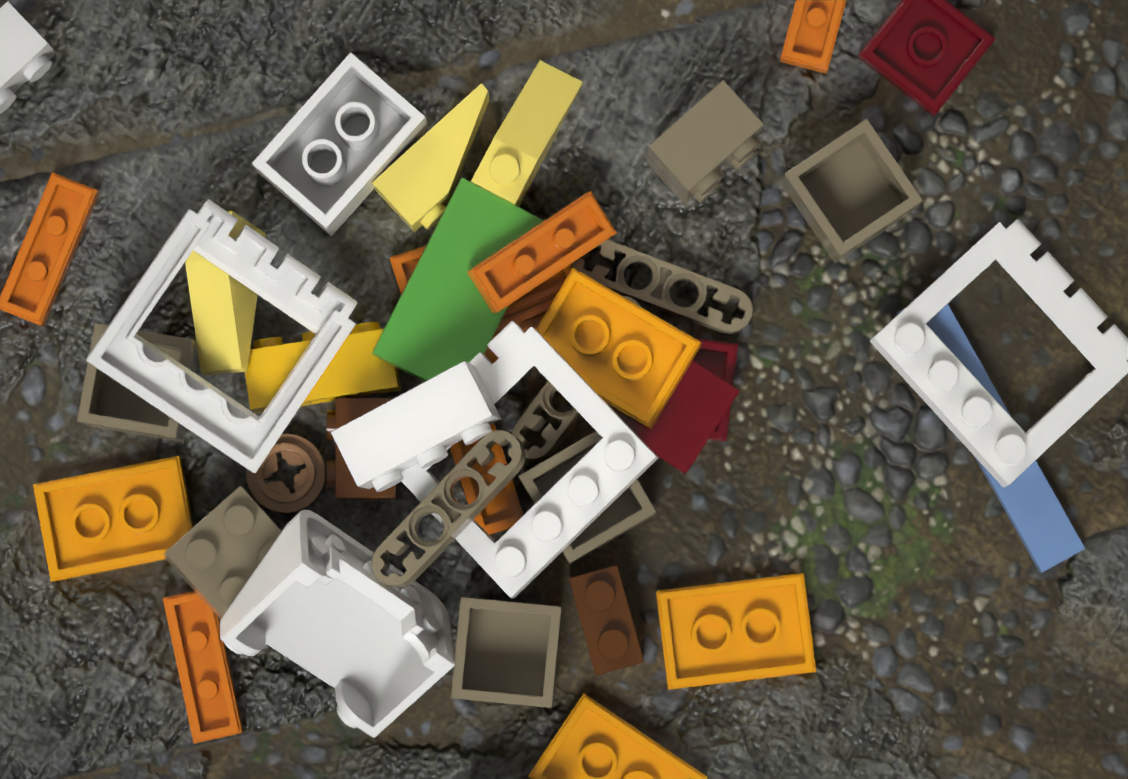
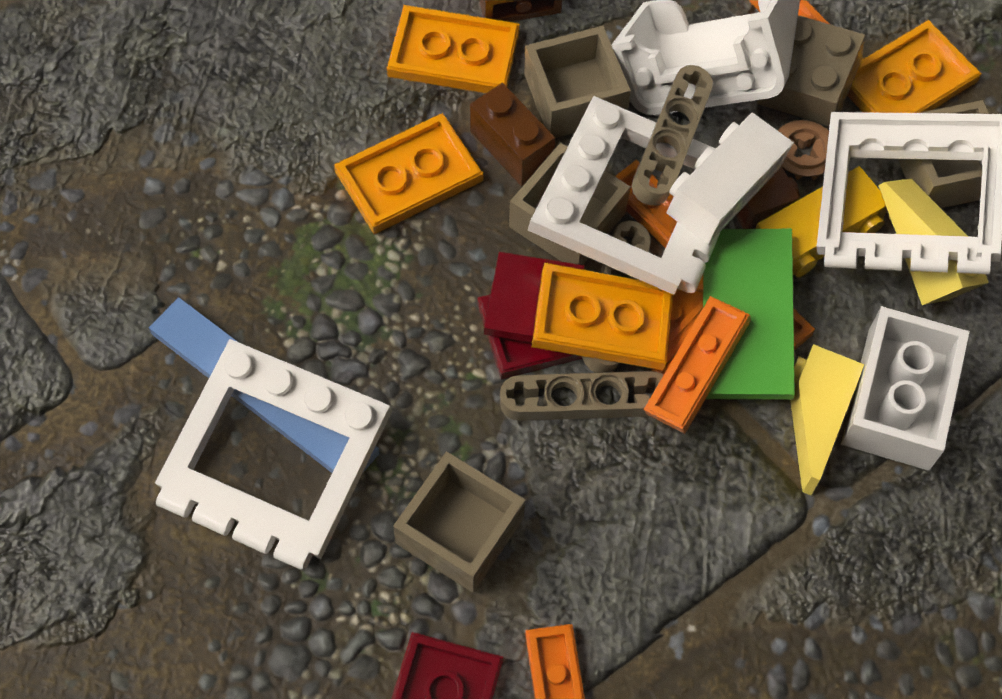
camera: 150 degrees right, 20 degrees down
light yellow slope [471,60,583,207] -> none
dark tan piece [646,80,764,206] -> none

